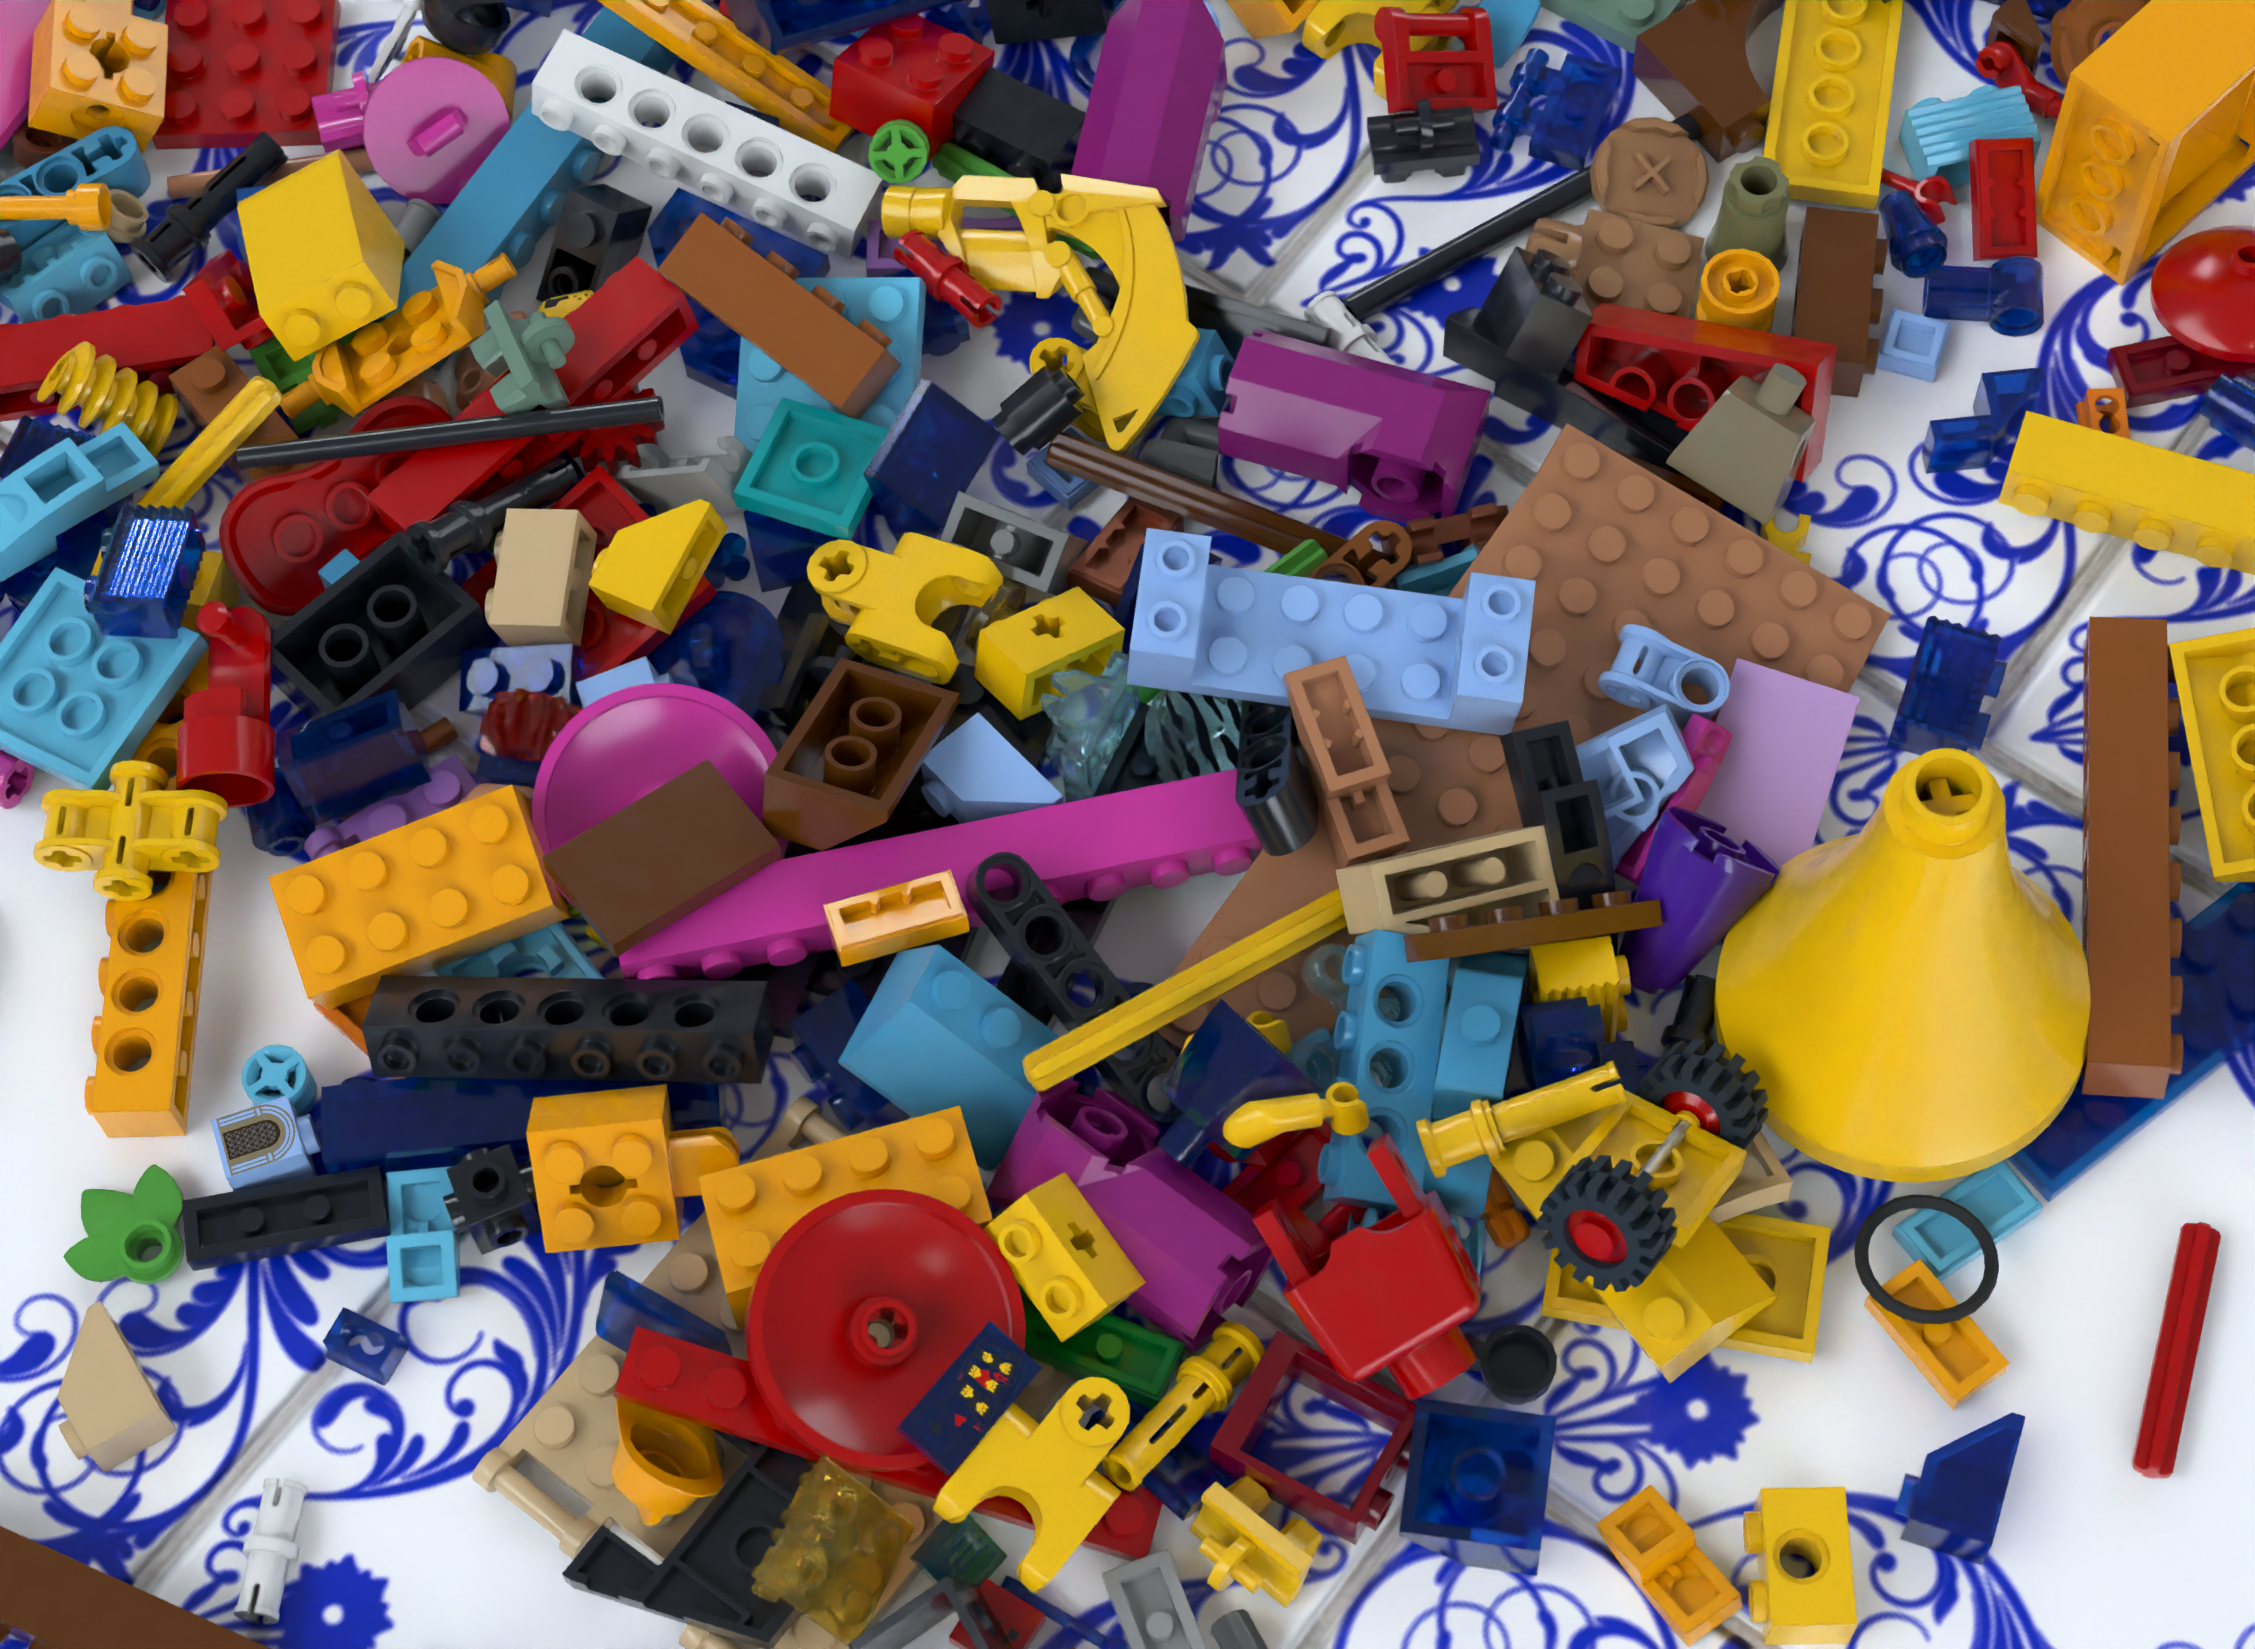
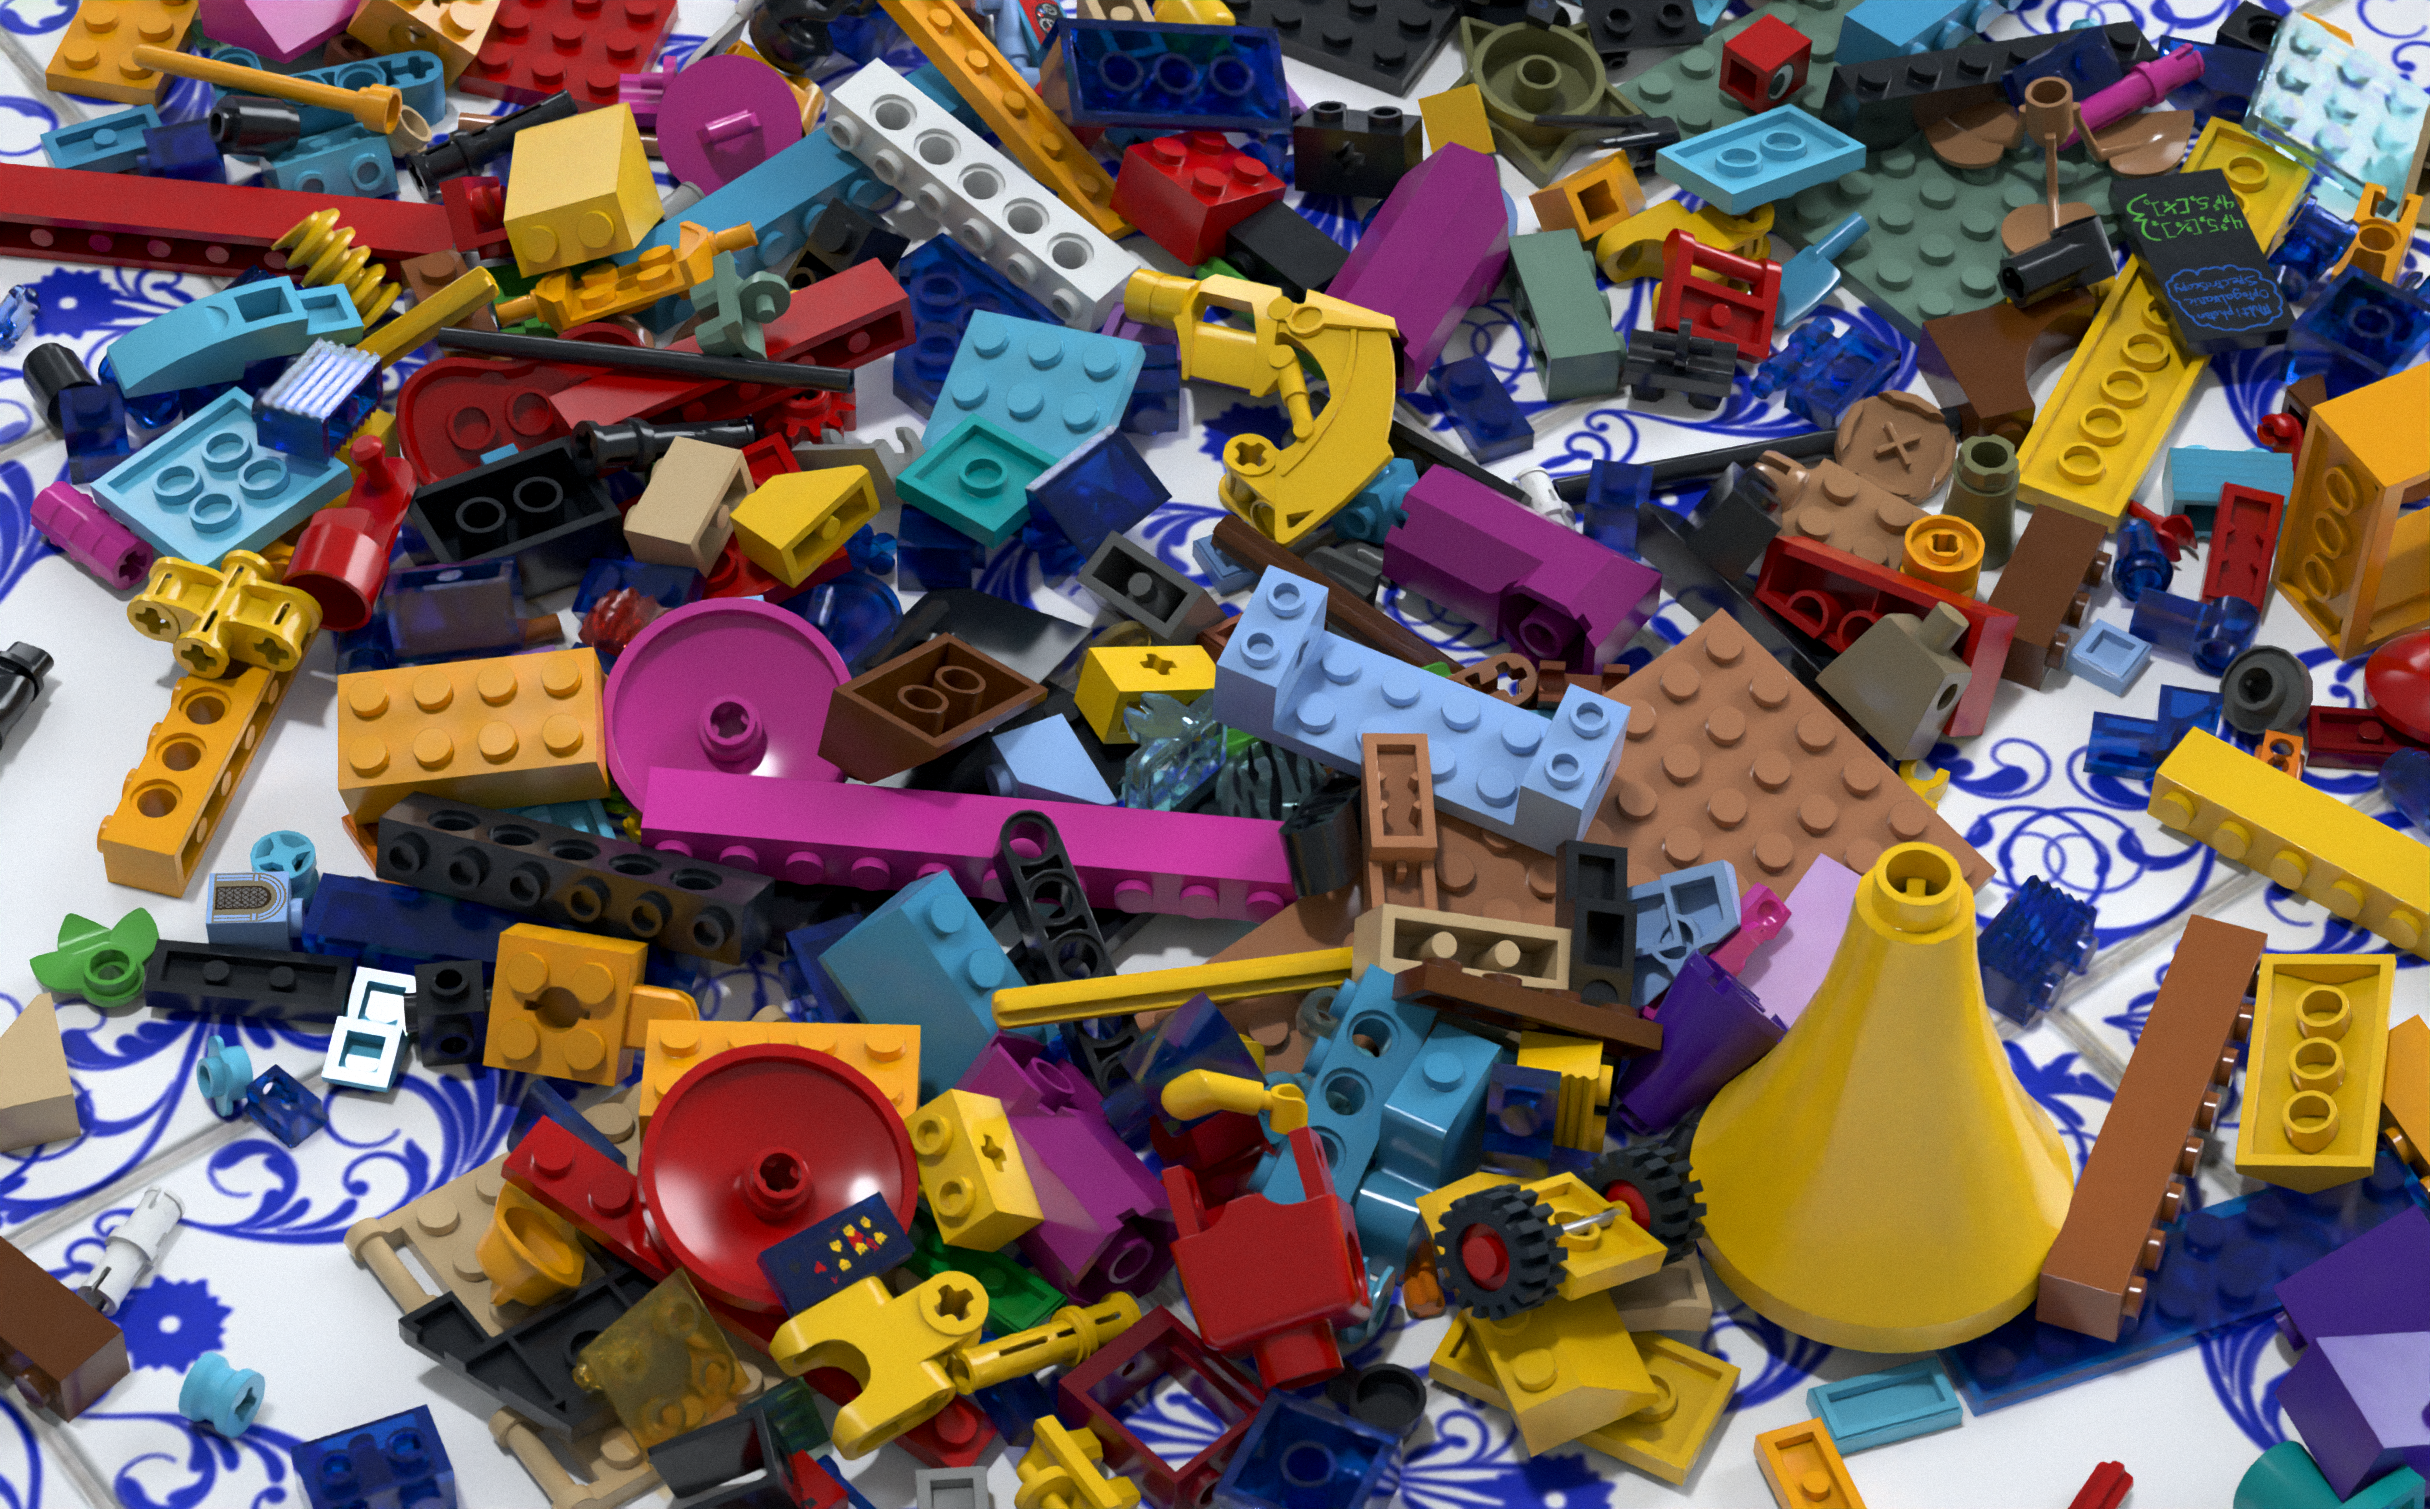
camera: 10 degrees right, 15 degrees down
reddish brown tile [542,759,782,957] -> none
dark orange brick [657,212,901,420] -> none
yellow piece [807,532,1004,685] -> none
light orange plate [823,870,970,967] -> none
bright green wheel [868,119,930,184] -> none
red pin [893,229,1002,329] -> none
black brick [992,366,1085,456] -> none
yellow pin [1416,1060,1628,1179] -> none
light blue piece [1597,624,1730,729] -> none
black tyre [1854,1194,1999,1324] -> none
none -> medium azure plate [196,1035,253,1116]
none -> clear blue plate [1426,354,1535,466]
none -> sand green brick [1502,228,1627,402]
none -> clear blue brick [1582,459,1654,561]
none -> dark grey plate [2219,645,2313,740]

